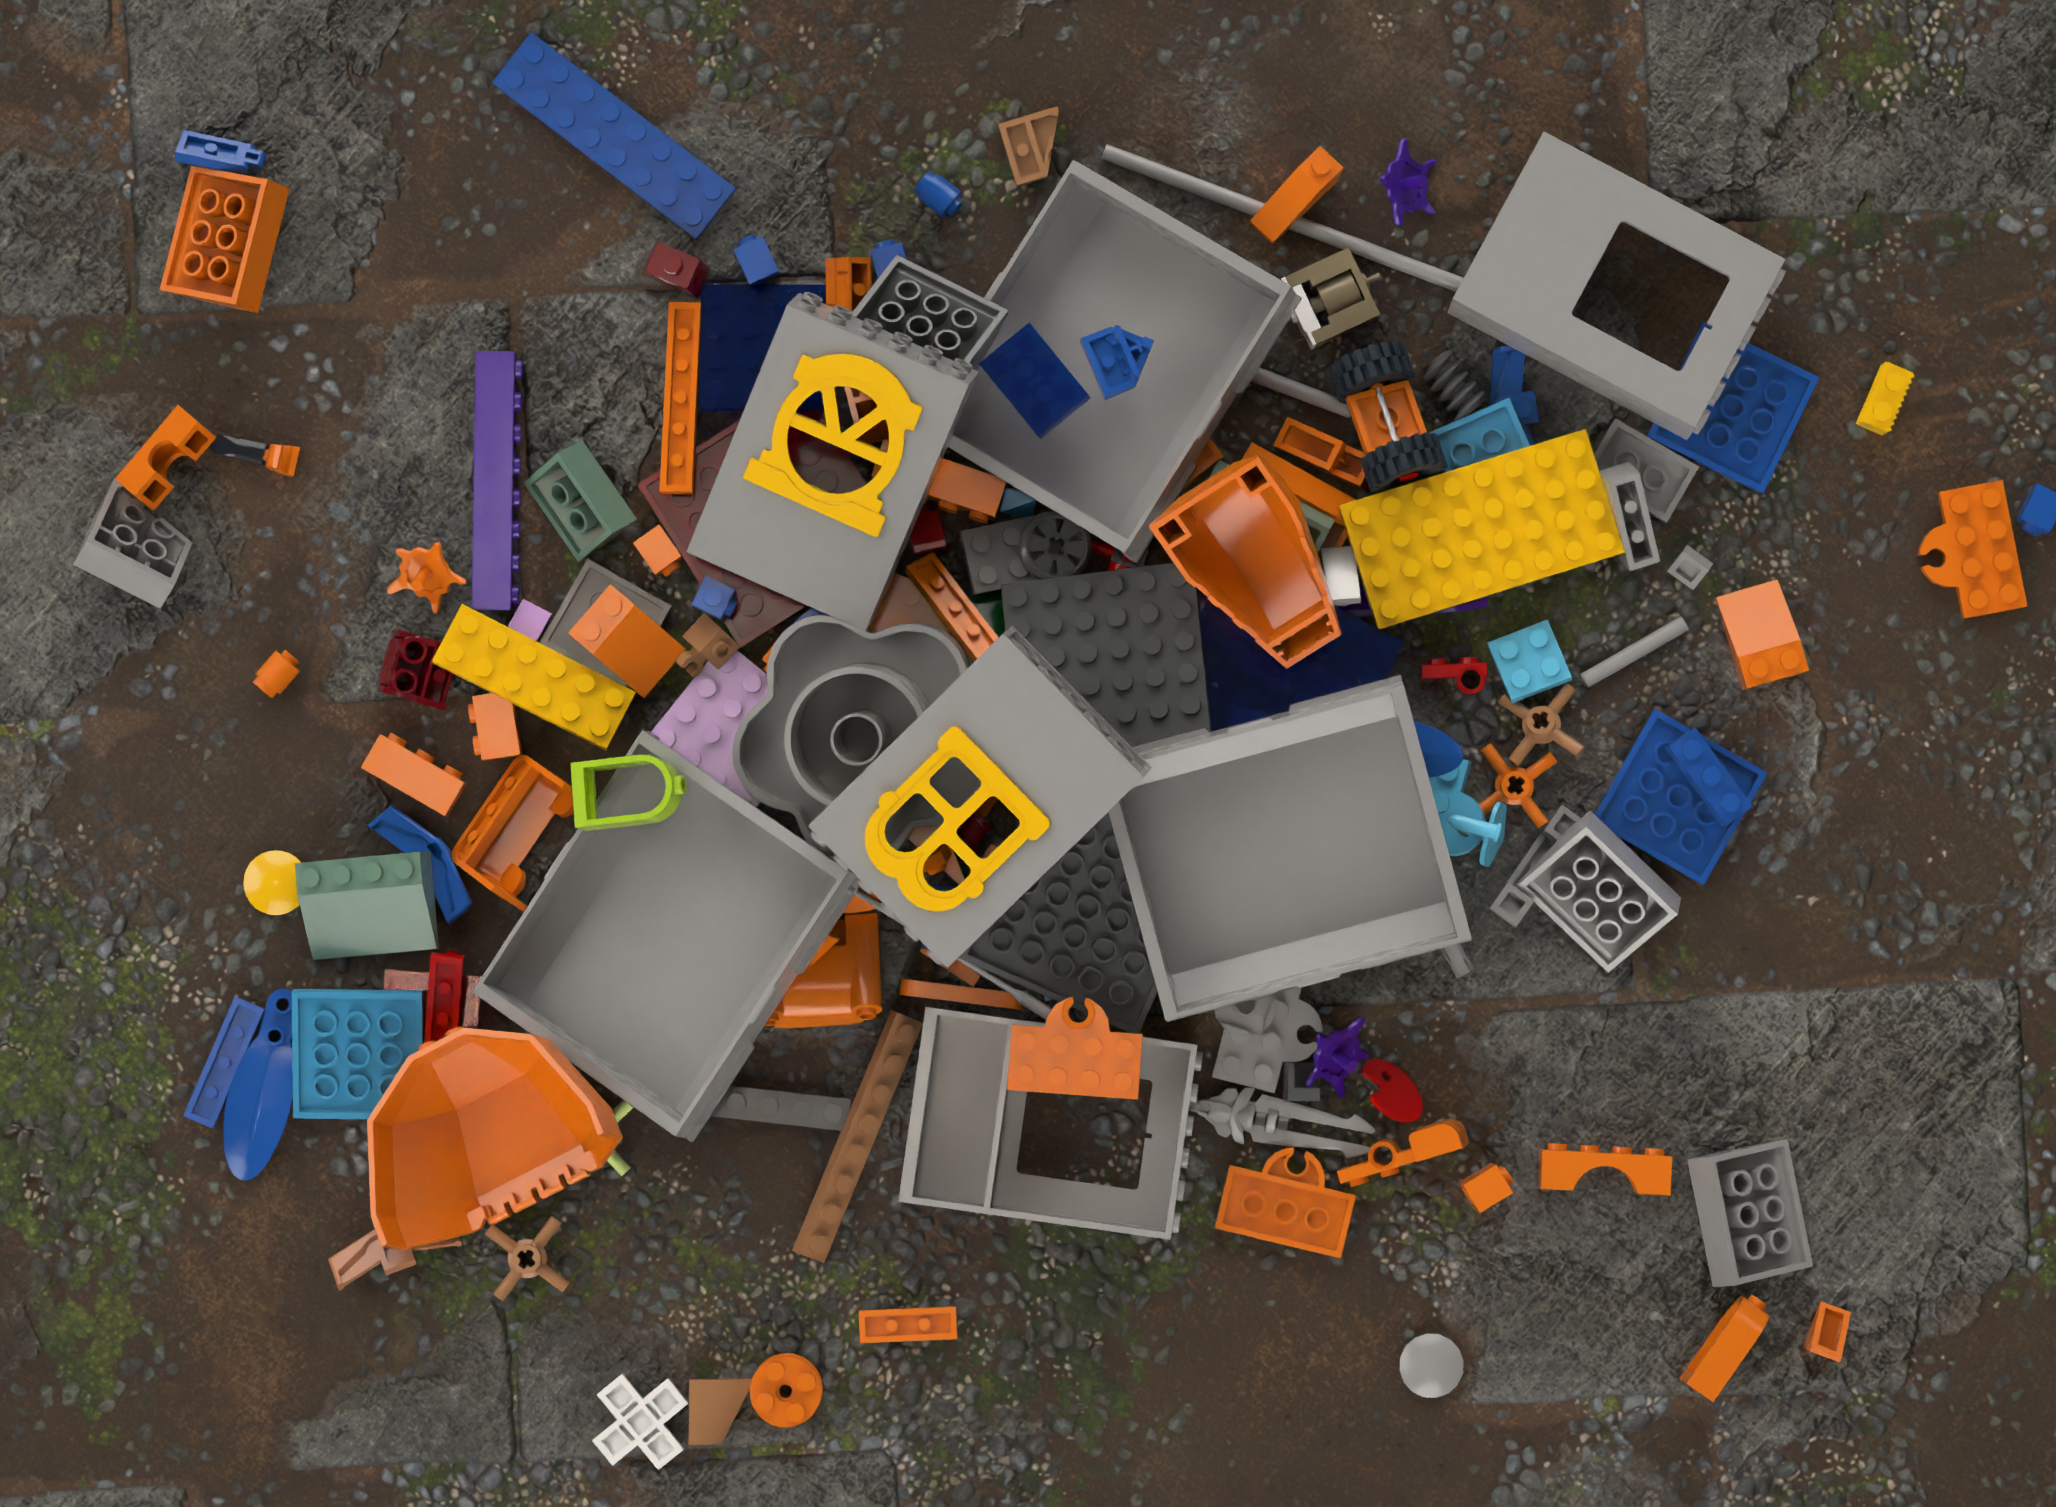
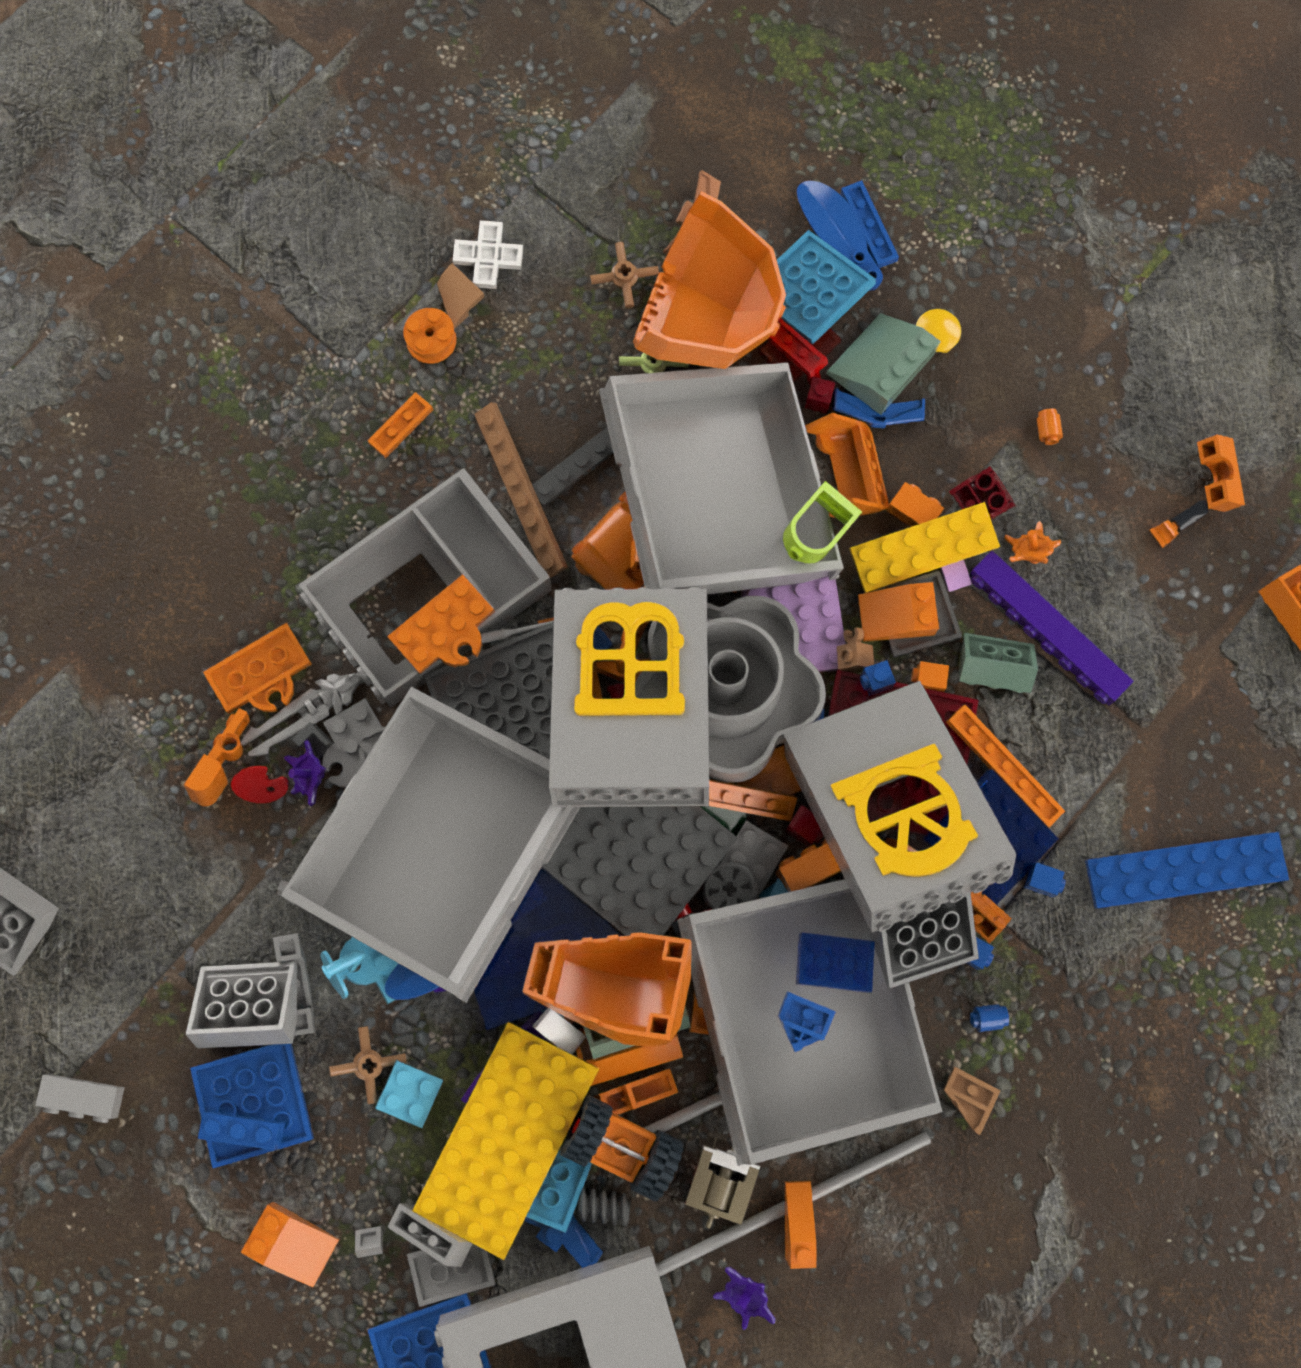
camera: 135 degrees right, 10 degrees down
light grey wedge [73,478,192,609] -> none
orange brick [361,733,467,817] -> none
dark red torso [641,242,710,299] -> none
orange beam [899,979,1025,1010] -> none
light grey dish [1399,1333,1464,1398] -> none
red plate [1419,657,1487,695] -> none
orange brick [1458,1163,1514,1213] -> none
orange bar [1479,743,1557,828] -> none
orange arch [1538,1143,1672,1196] -> none
light grey piece [1580,616,1689,688] -> none
none -> light grey brick [35,1074,125,1123]
none -> dark red brick [805,377,835,414]

